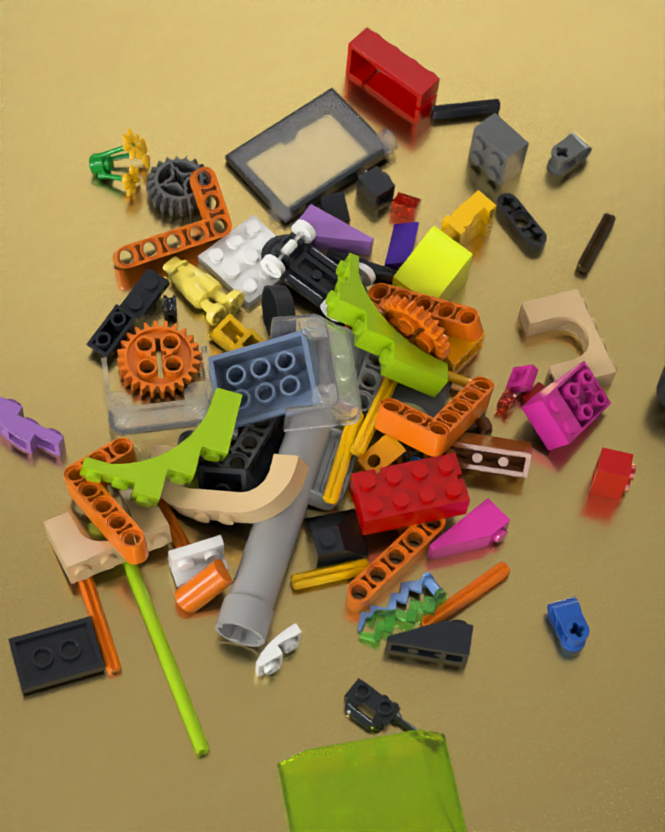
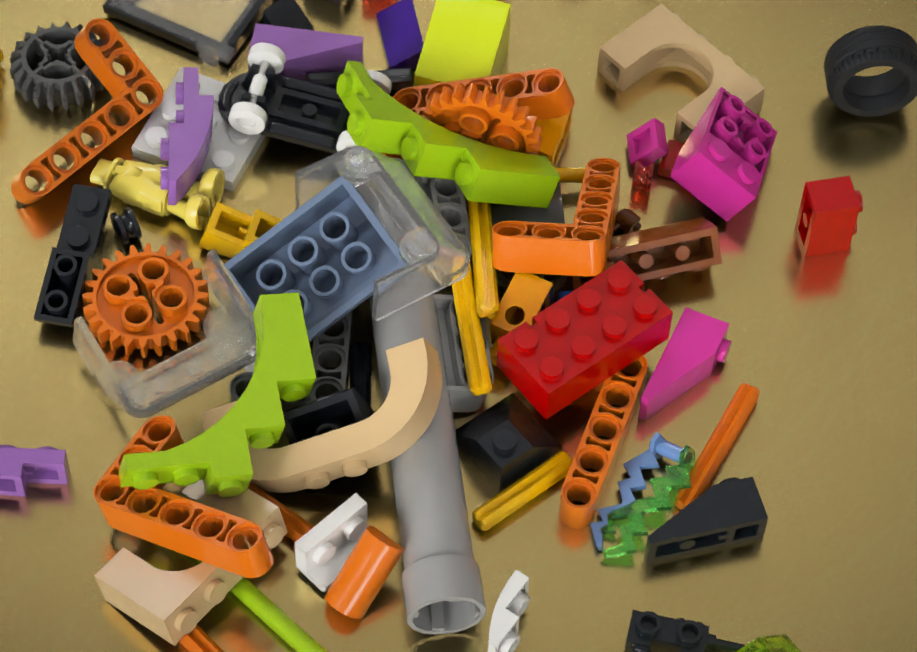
camera: 20 degrees left, 5 degrees down
black tyre [262,285,296,339] -> none
blue piece [547,596,590,652] -> none
none -> medium lavender slope [160,67,214,205]

